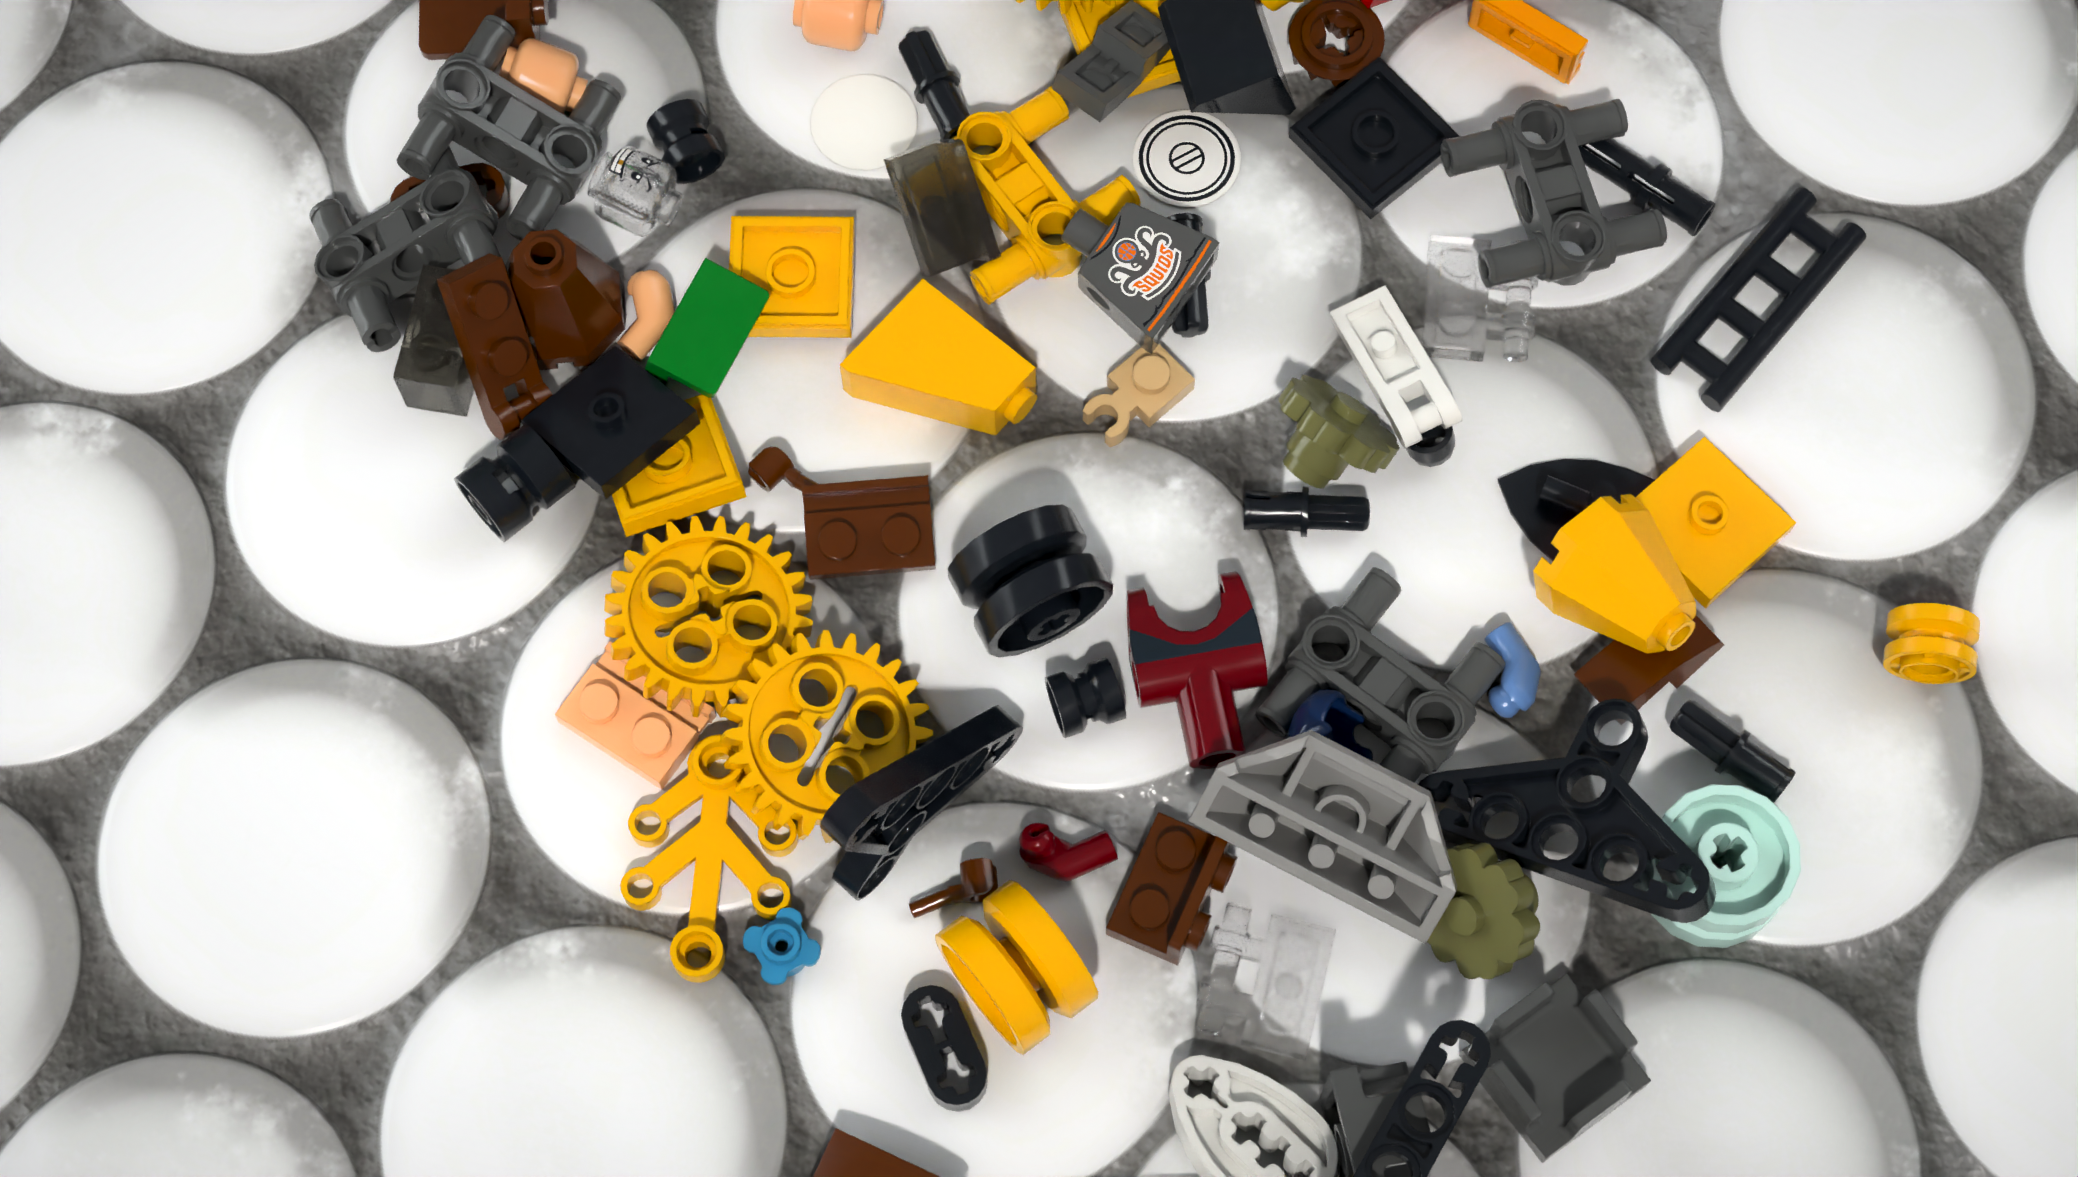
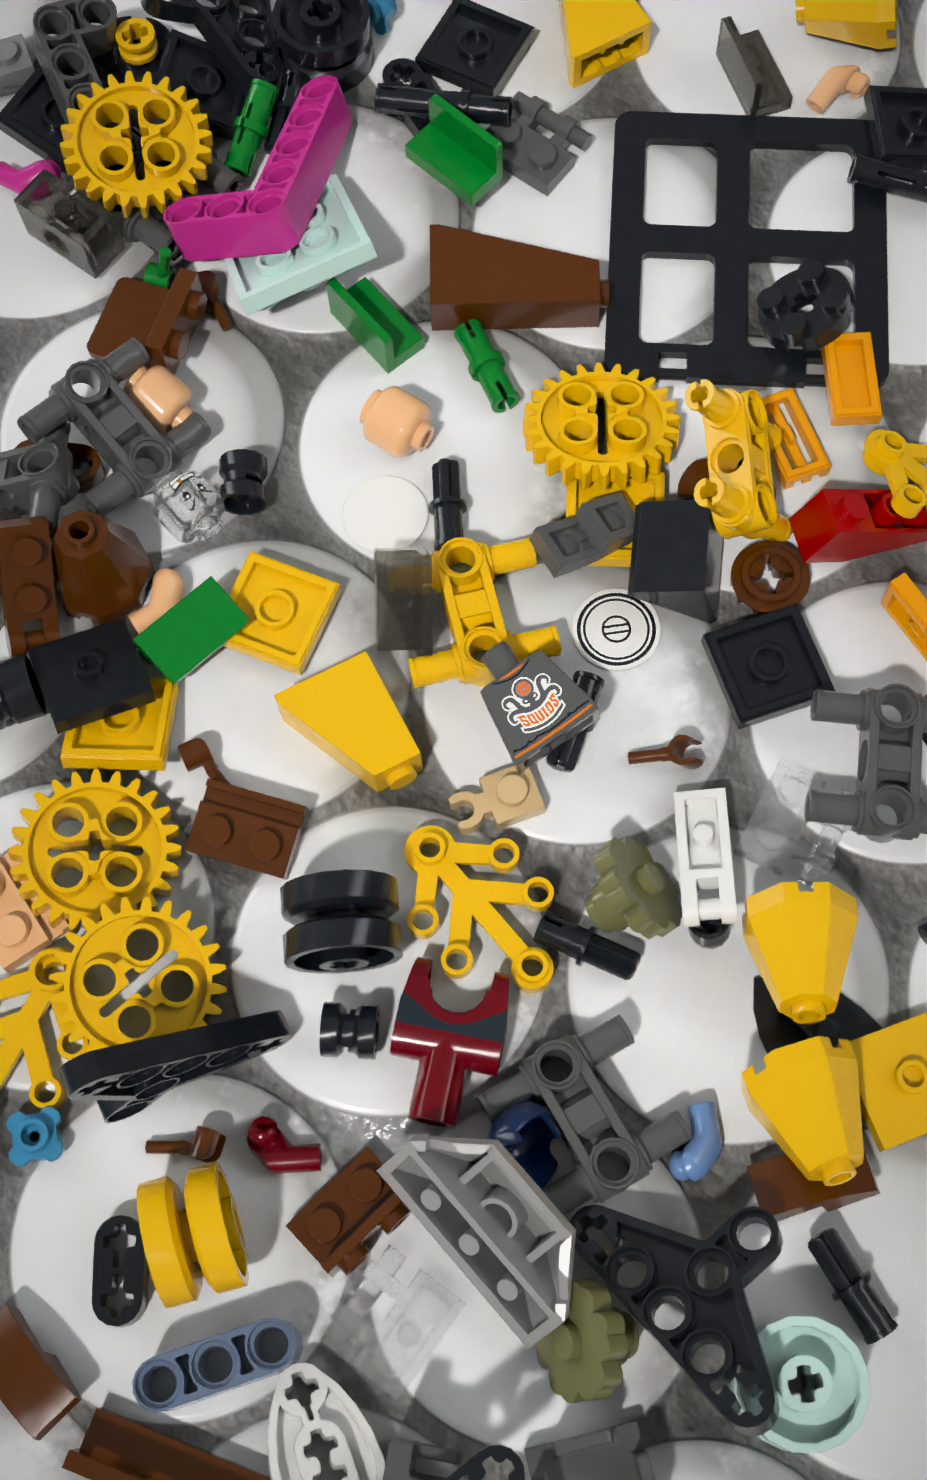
camera: 25 degrees right, 0 degrees up
none -> sand blue beam [132,1318,303,1412]
none -> yellow plant [404,825,554,993]
none -> reddish brown hand [628,735,704,769]
none -> yellow cone [742,882,858,1024]

